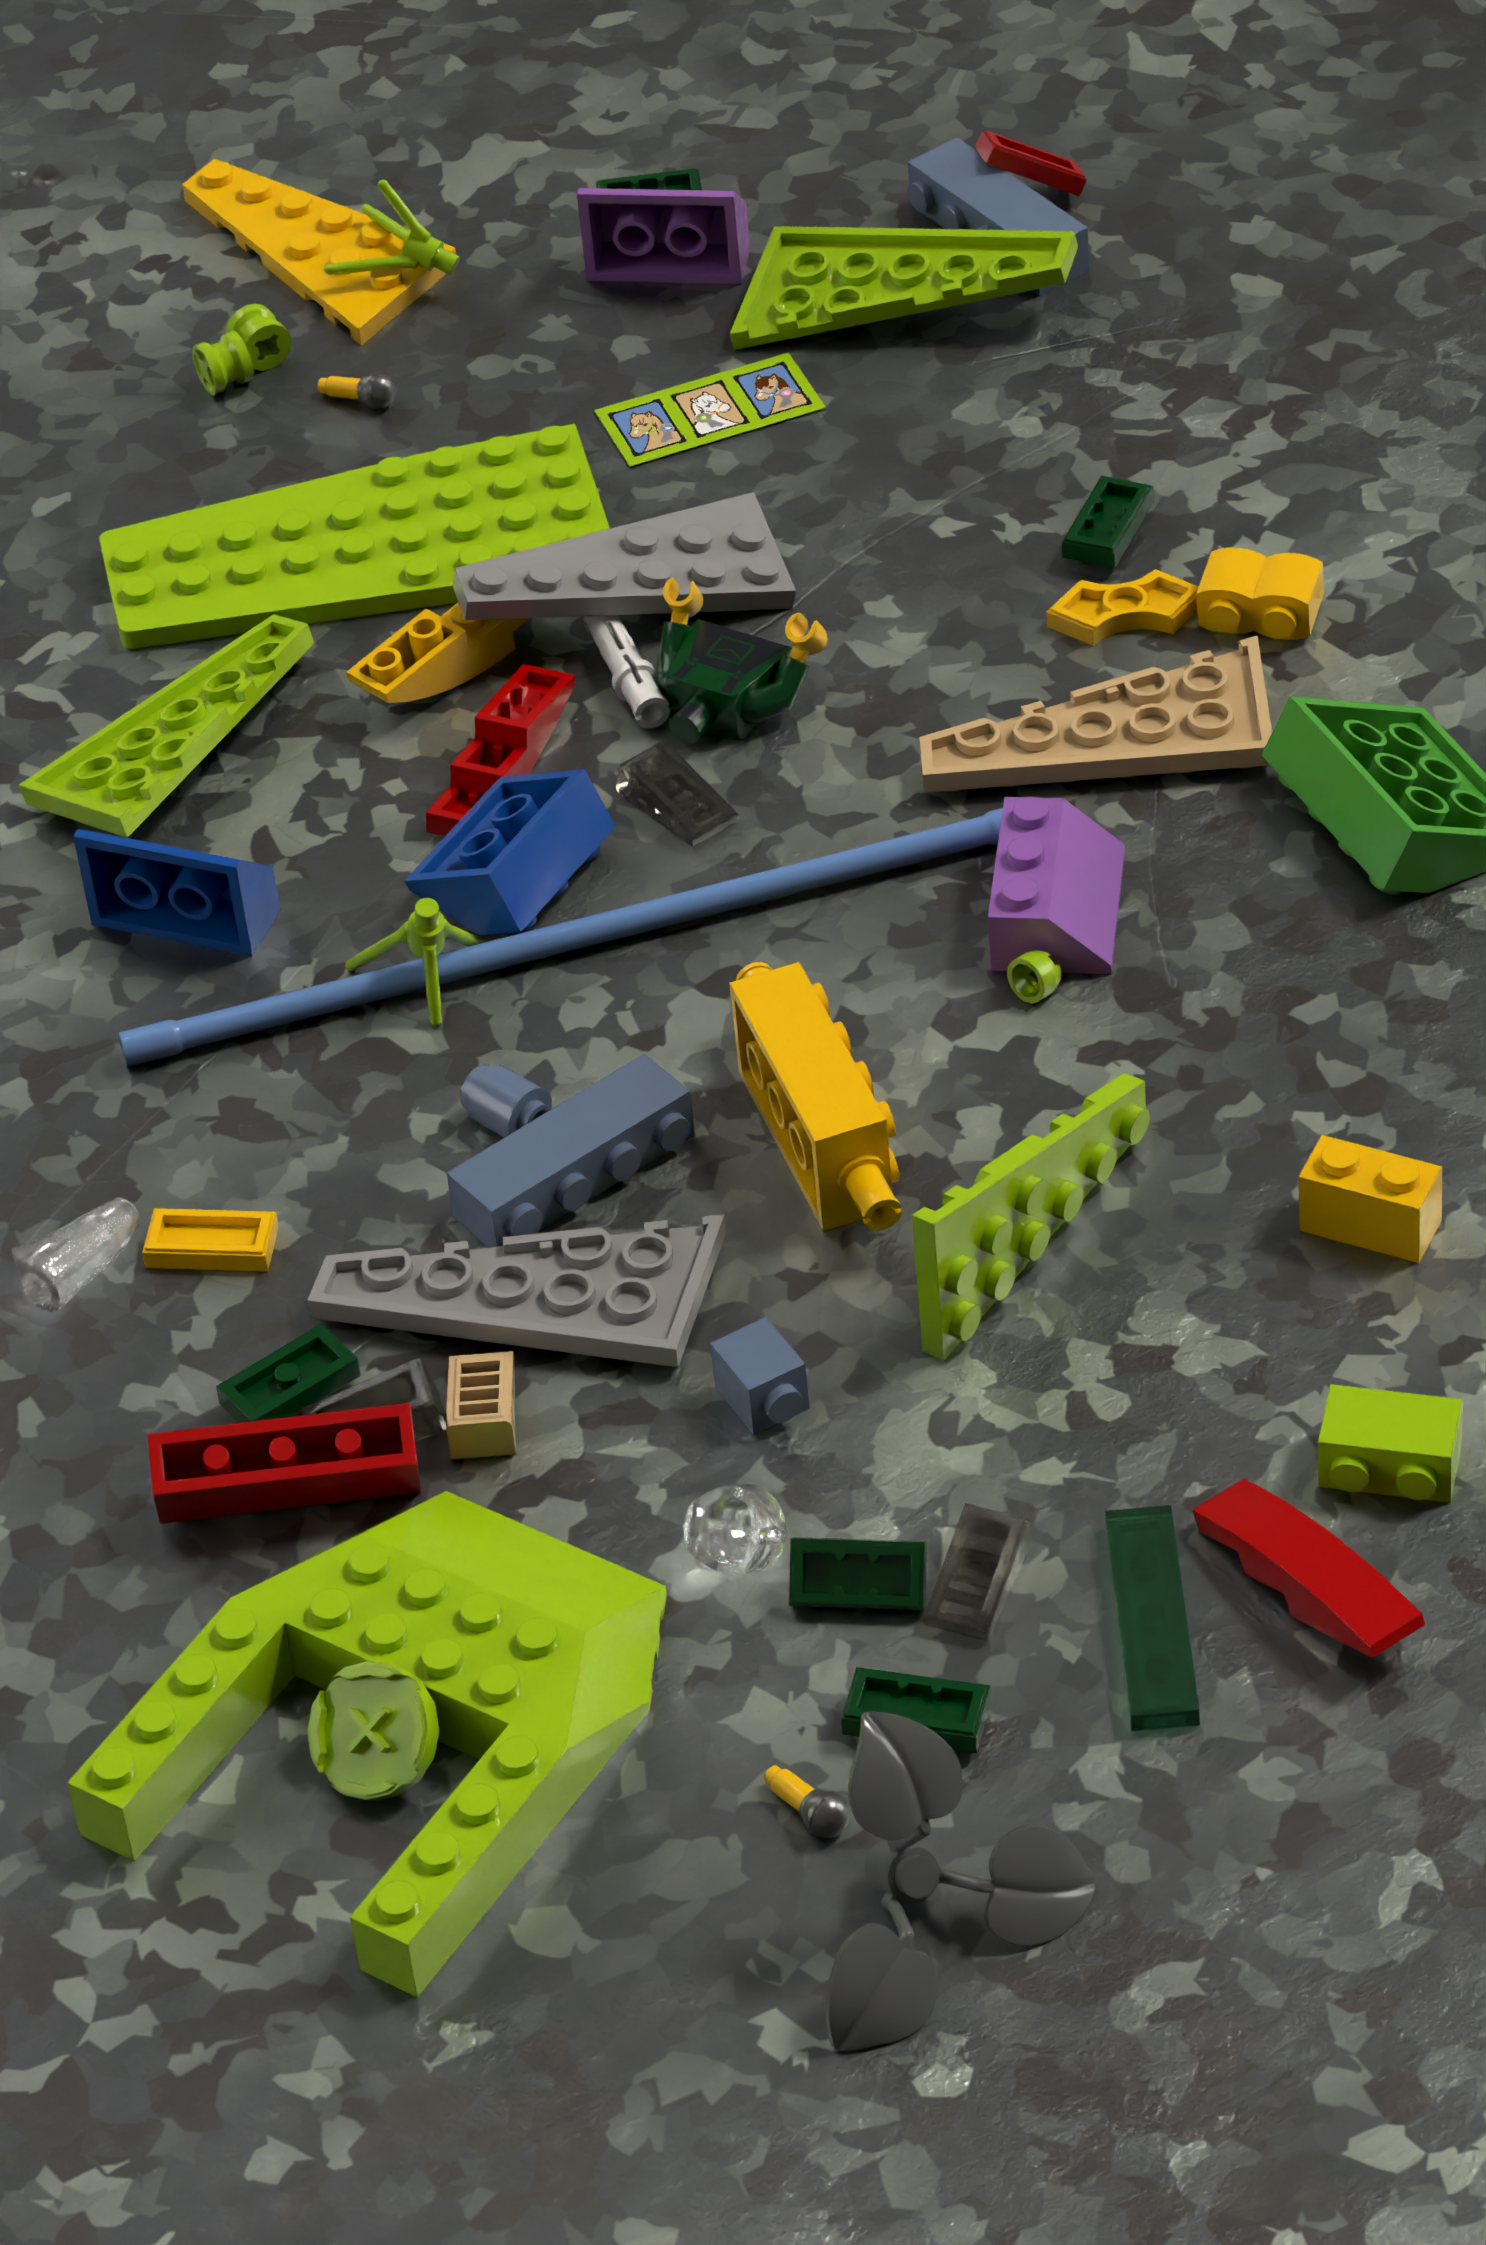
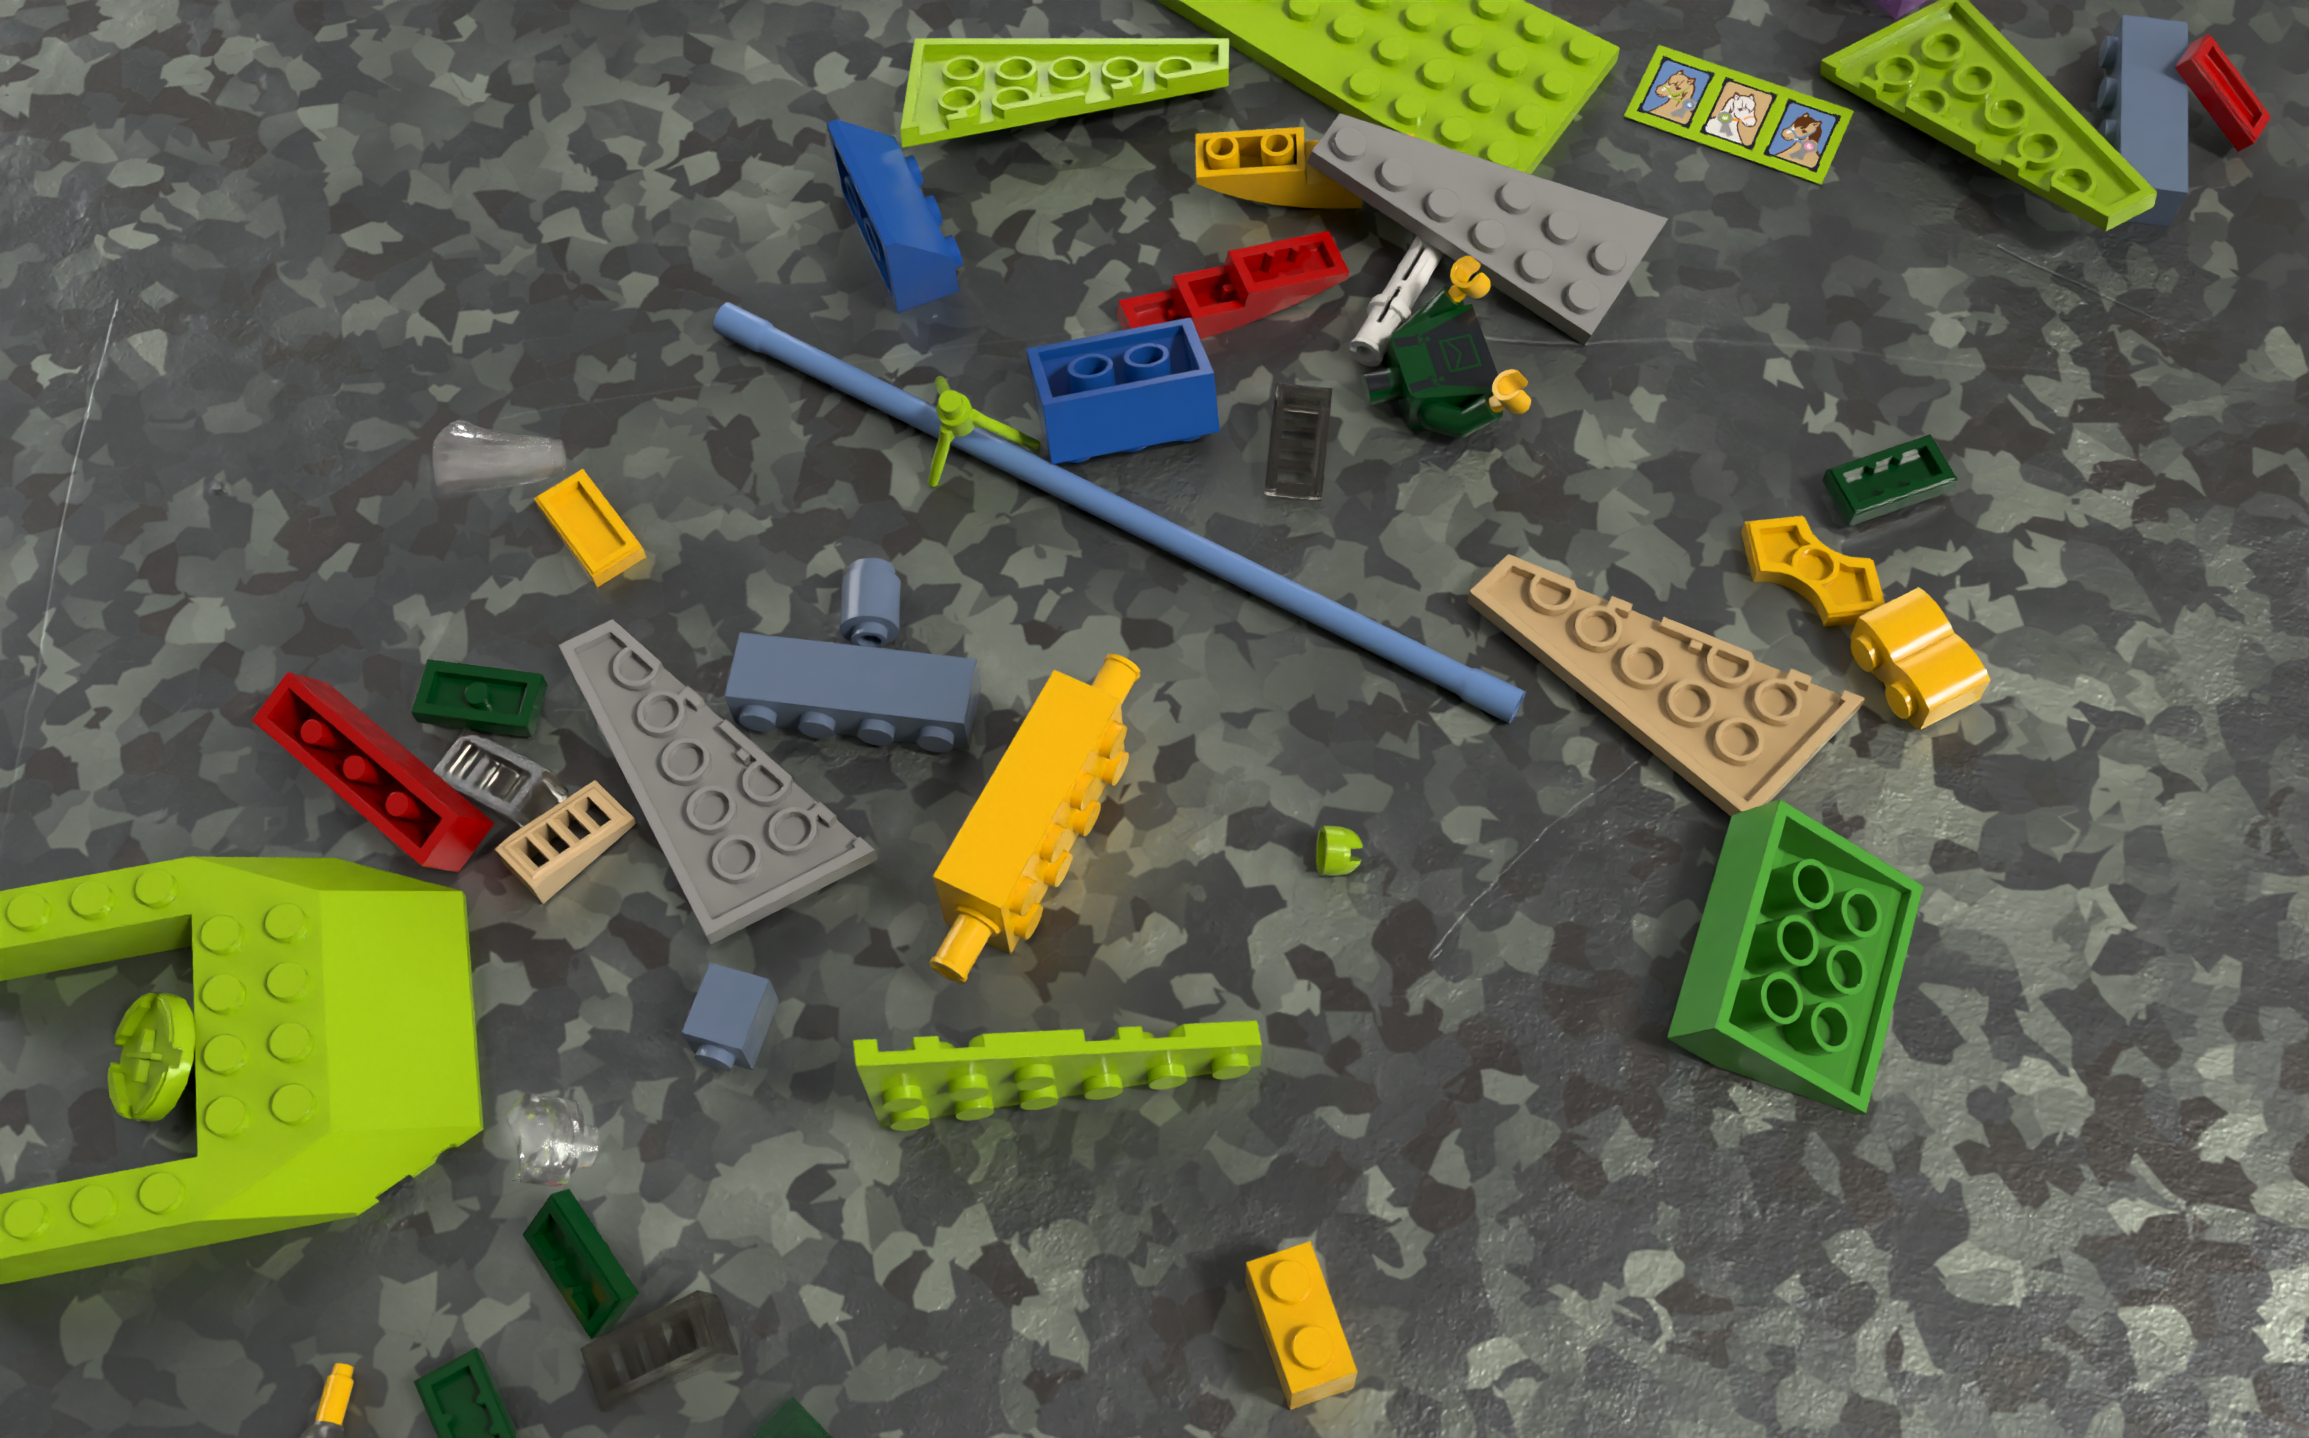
camera: 45 degrees right, 20 degrees up
medium lavender slope [988,797,1126,975] -> none

